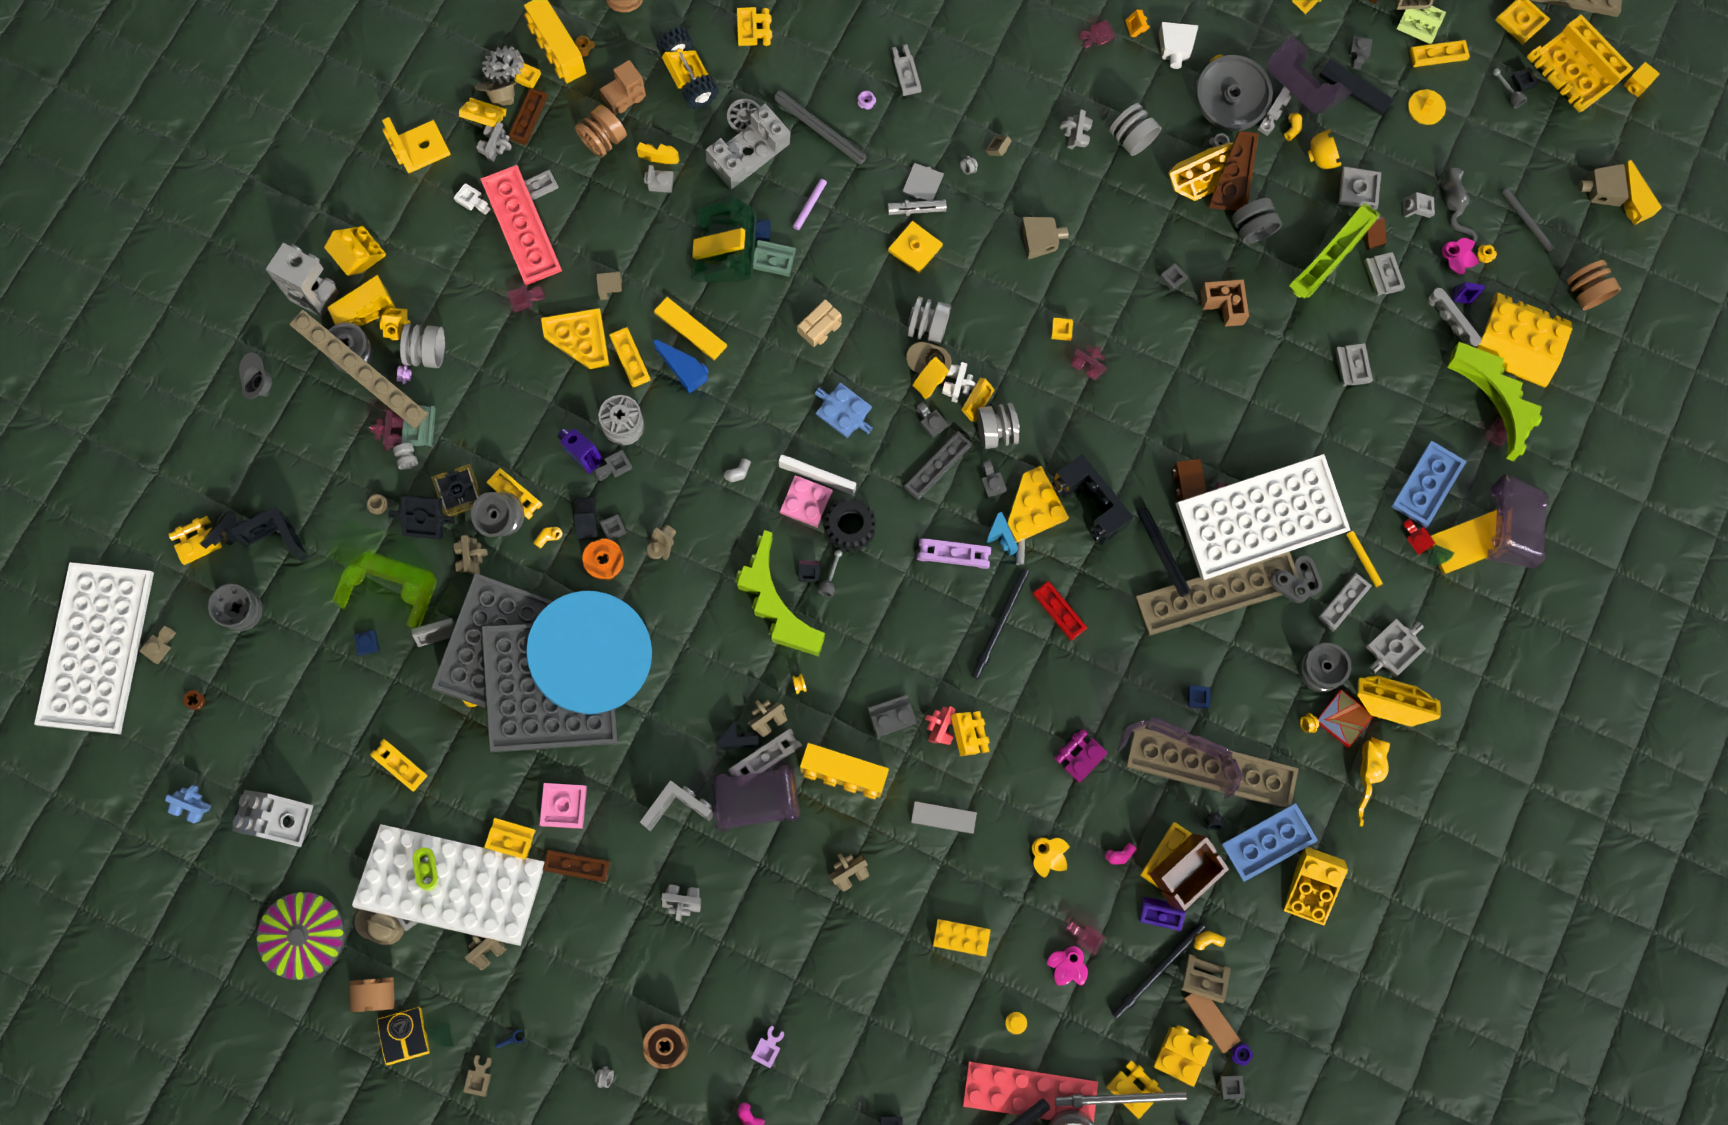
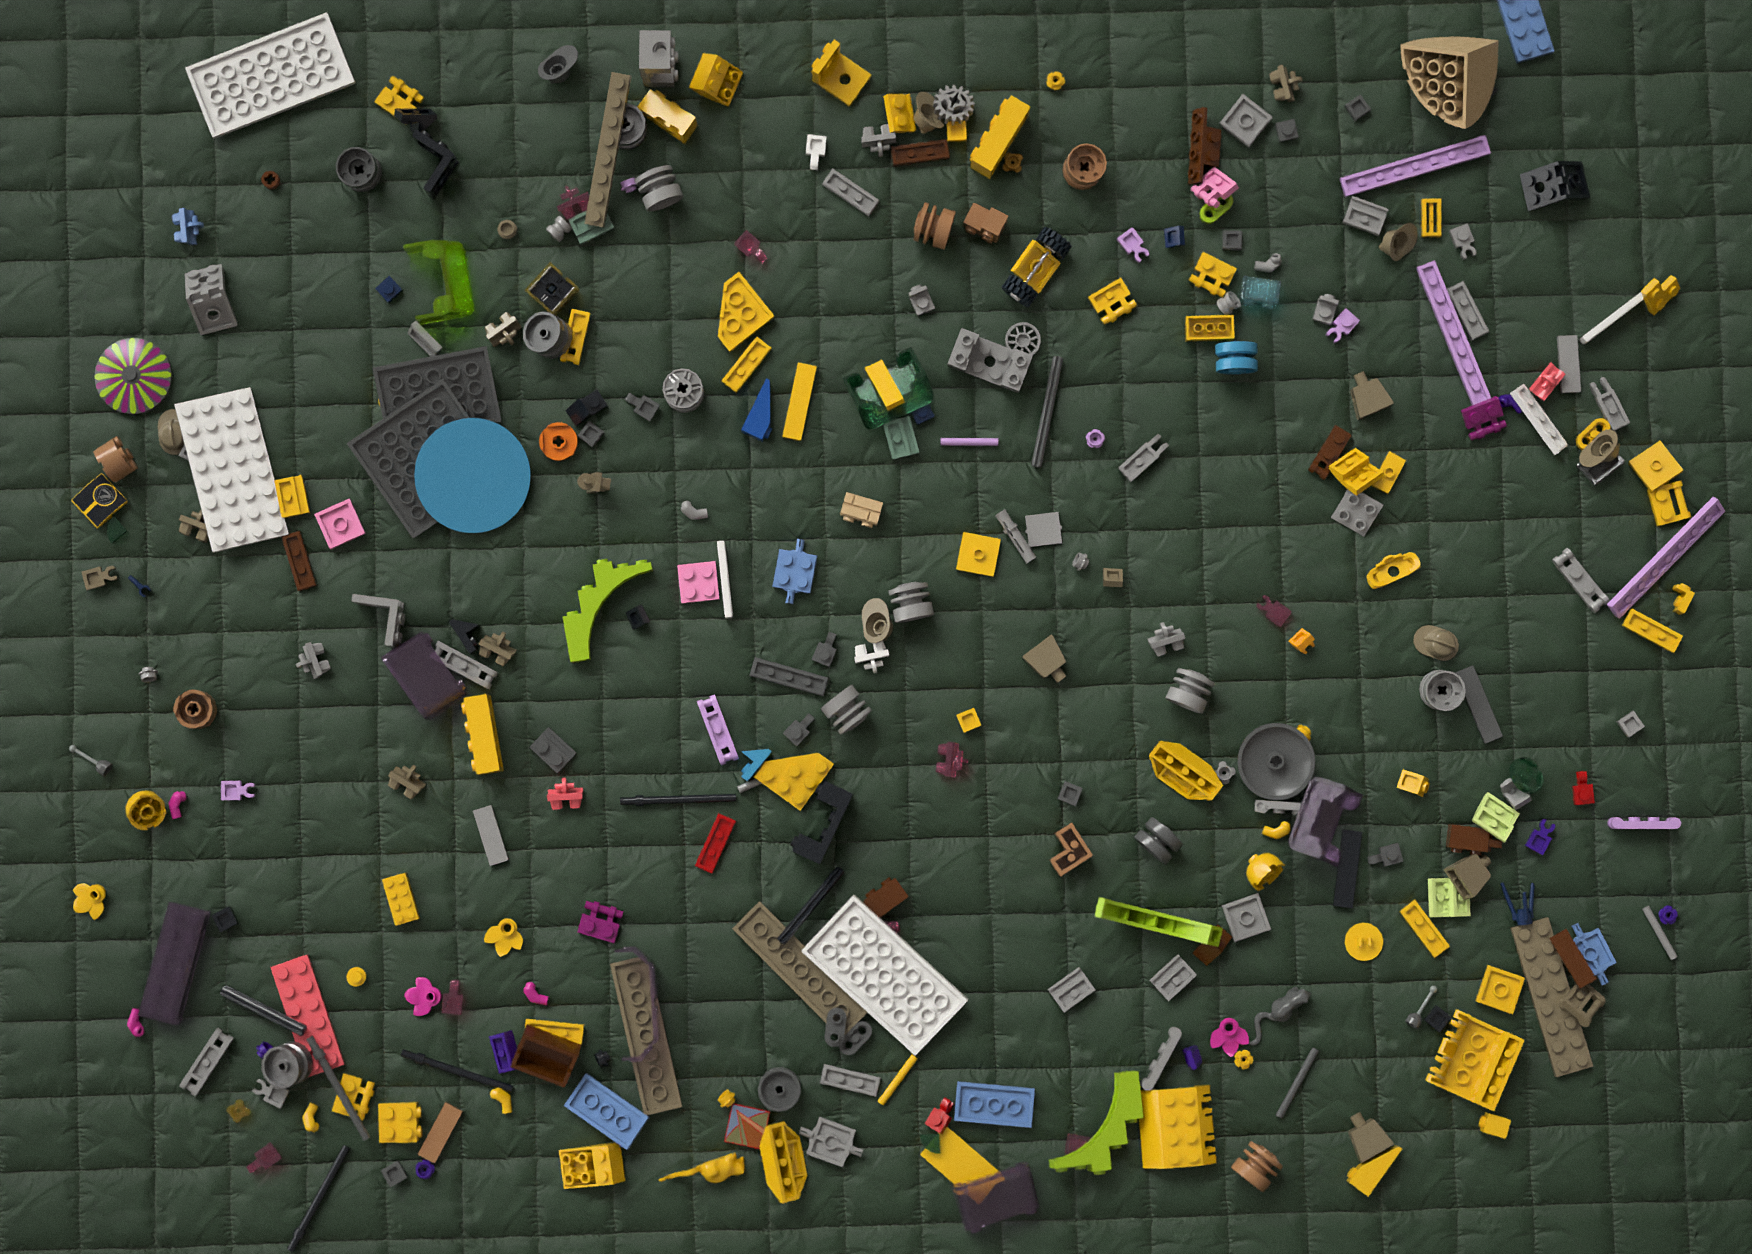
camera: 60 degrees right, 10 degrees up
dark tan plate [140,626,176,664] -> none
yellow plate [370,739,428,792] -> none
yellow brick [380,307,411,340] -> none
black plate [388,495,455,540] -> none
lime plate [412,847,439,891] -> none
coral plate [481,165,562,286] -> none
yellow arm [533,527,563,549] -> none
dark purple torso [557,429,604,474] -> none
dark tan panel [597,272,622,300] -> none
yellow slope [636,142,680,164] -> none
yellow bush [792,673,807,694] -> none
dark grey hinge [817,549,842,597] -> none
black tyre [825,497,876,553] -> none
yellow slope [913,357,949,399] -> none
yellow plate [951,711,990,756] -> none
yellow plate [961,377,995,422] -> none
white torso [1159,22,1198,69] -> none
dark tan plate [1181,954,1231,1003] -> none
dark blue plate [1188,686,1210,709] -> none
reddish brown wing [1207,131,1259,211] -> none
light grey bracket [1403,192,1435,218] -> none

